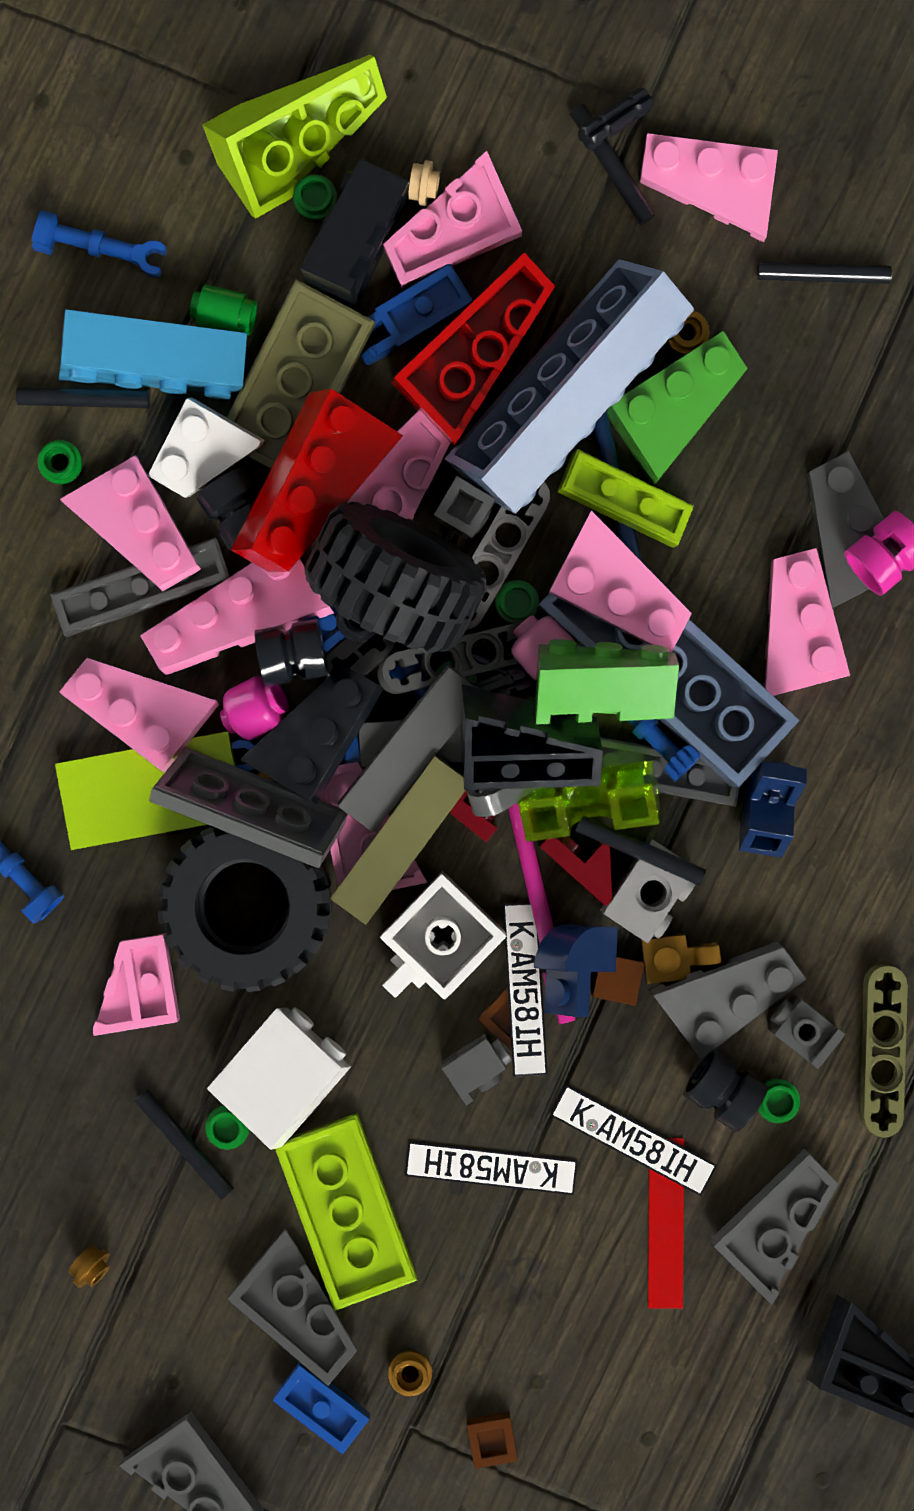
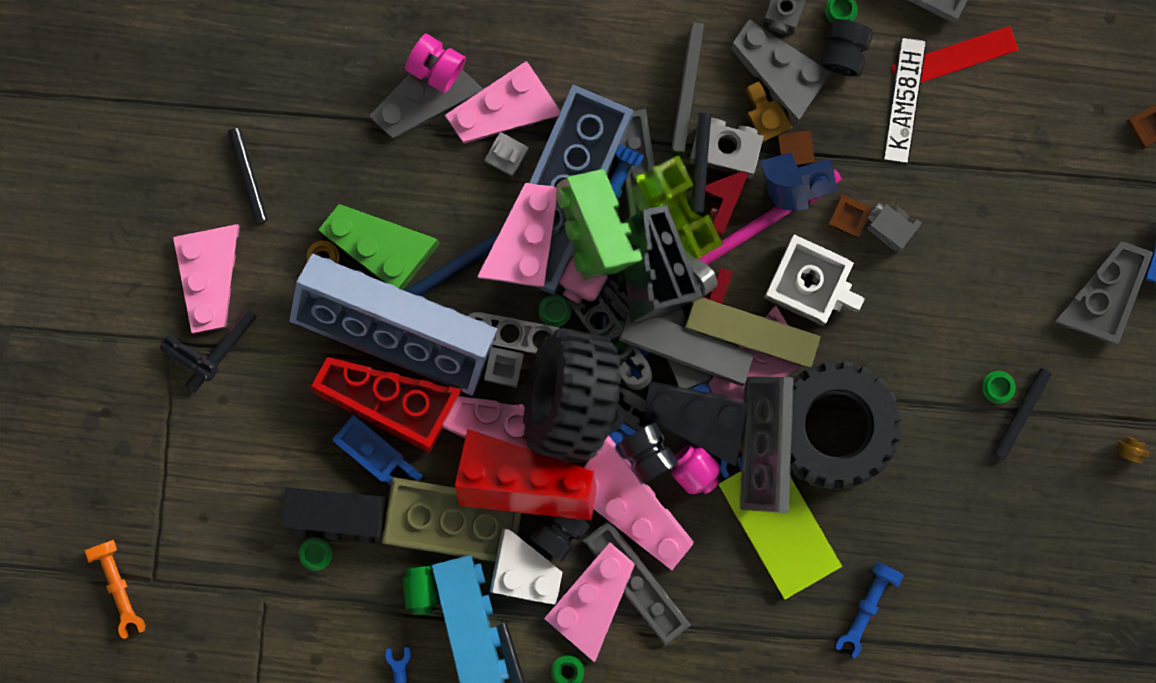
camera: 105 degrees left, 5 degrees down
bright pink wing [59,658,219,773] -> none
bright pink wing [93,933,180,1036] -> none
lime wedge [202,55,387,219] -> none
white brick [207,1007,351,1150] -> none
lime tile [275,1113,417,1311] -> none
bright pink wing [383,151,522,289] -> none
pearl gold plate [388,1350,432,1396] -> none
sticker [405,1142,578,1195] -> none
tan plate [409,160,440,207] -> none
sticker [503,903,548,1077] -> none
lime tile [557,449,694,548] -> none
dark blue brick [739,761,807,858] -> none
none -> light grey tile [484,132,529,177]
none -> dark grey tile [671,22,704,157]

